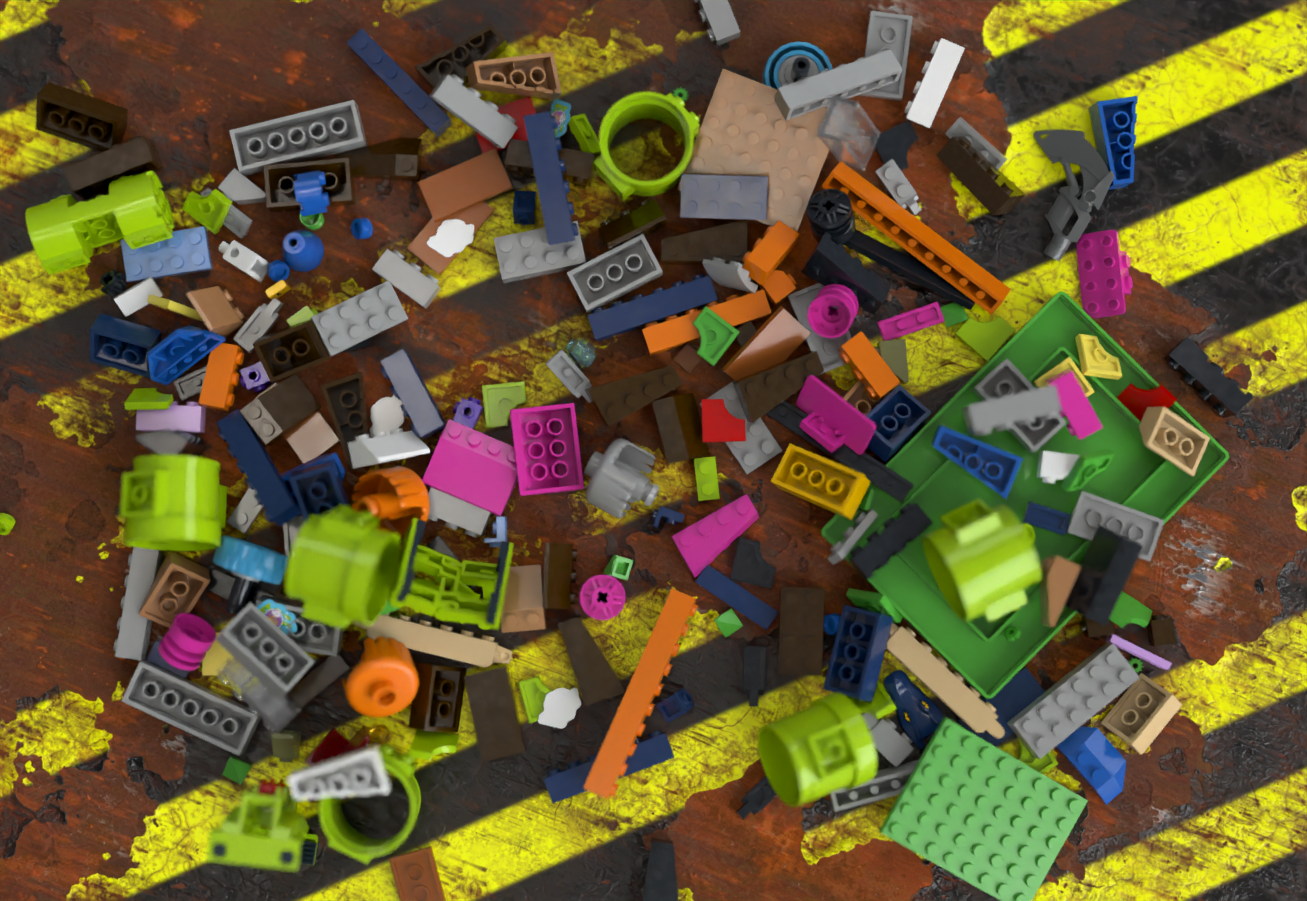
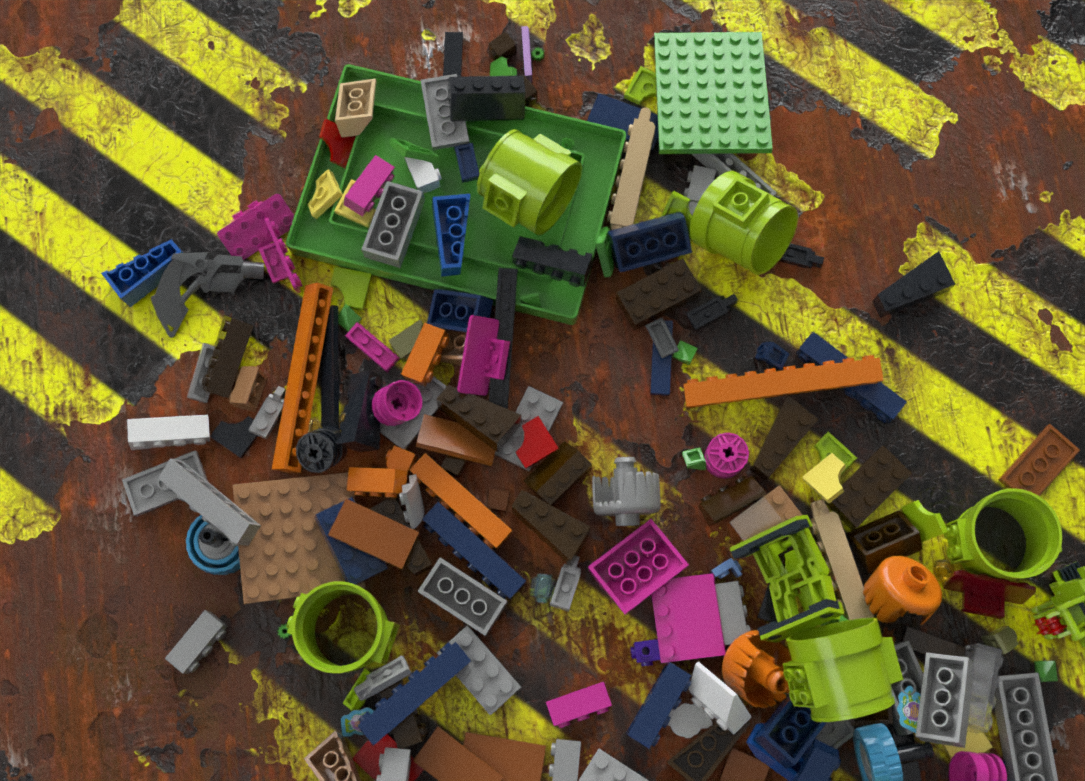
camera: 120 degrees left, 10 degrees down
white wedge [288,745,391,799] -> none
white sticker [427,219,474,257] -> none
lime tile [482,381,527,428] -> none
dark blue bracket [513,191,536,225] -> none
white sticker [538,688,581,729] -> none
dark brown slope [598,200,666,251] -> none
dark blue bracket [651,506,684,527] -> none
dark pink wedge [672,494,759,577] -> none
bright green tile [693,306,740,367] -> none
lime plate [694,456,720,501] -> none
black tile [730,537,776,589] -> none
yellow brick [771,444,871,520] -> none
clear brick [818,95,880,171] -> none
blue tile [823,613,841,635] -> none
light grey plate [827,509,878,565] -> none
dark blue animal [883,670,944,750] -> none
light grey brick [962,384,1062,437] -> none
light grey brick [1007,643,1140,759] -> none
medium nougat slope [1039,555,1081,627] -> none
blue wedge [1055,726,1126,805] -> none
tan slope [1101,673,1182,755] -> none
black wedge [1164,337,1254,418] -> none
none -> medium nougat slope [229,366,268,412]
none -> dark pink bracket [258,218,303,293]
none -> dark orange tile [328,499,419,570]
none -> light grey hinge [354,656,412,701]
none -> black tile [443,32,463,77]
none -> dark pink brick [546,682,612,728]
none -> dark grey tile [645,318,679,359]
none -> light yellow tile [802,453,846,503]

